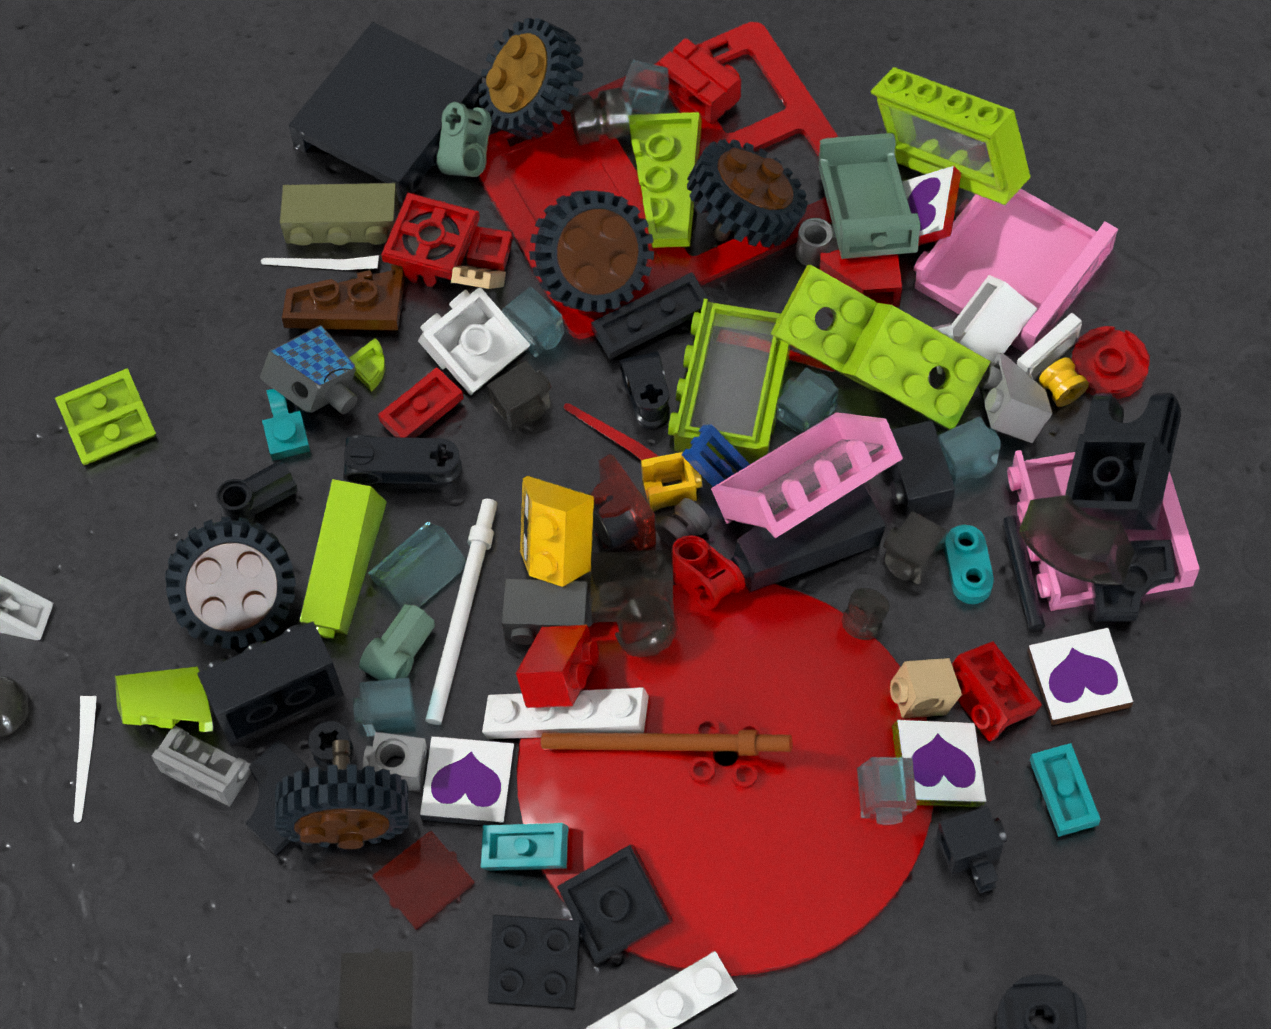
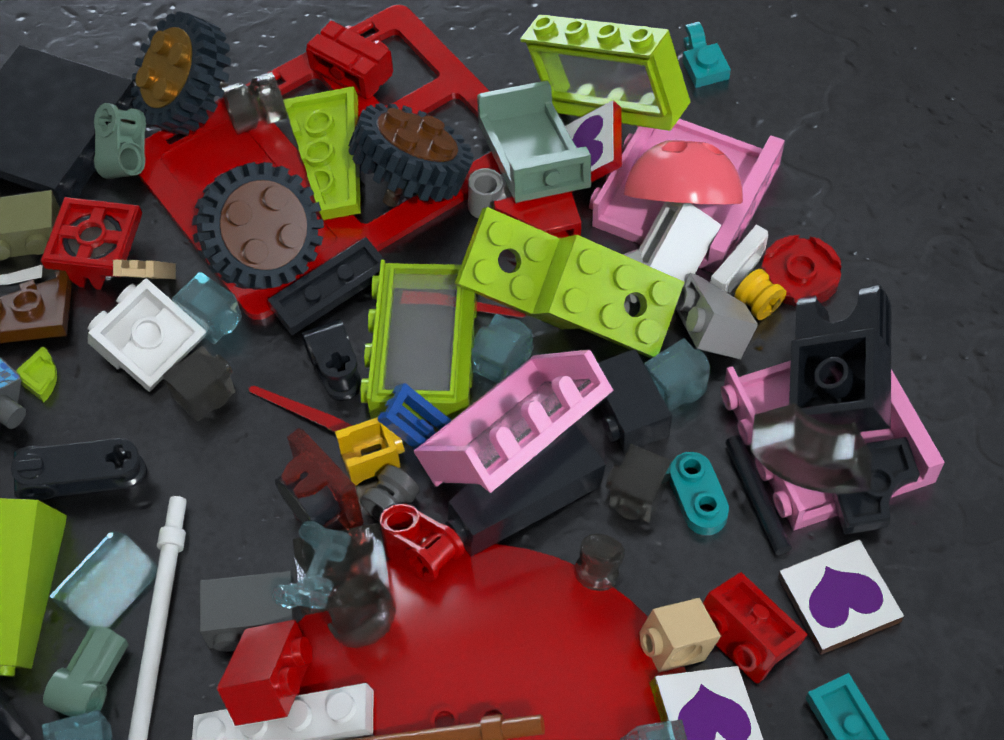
camera: 10 degrees left, 5 degrees down
red plate [378,367,464,438] -> none
red plate [466,226,513,271] -> none
yellow slope [520,476,594,587] -> none
clear light blue panel [622,60,669,116] -> none
none -> clear light blue piece [272,521,351,609]
none -> coral piece [624,140,743,205]
none -> teal plate [682,22,731,88]

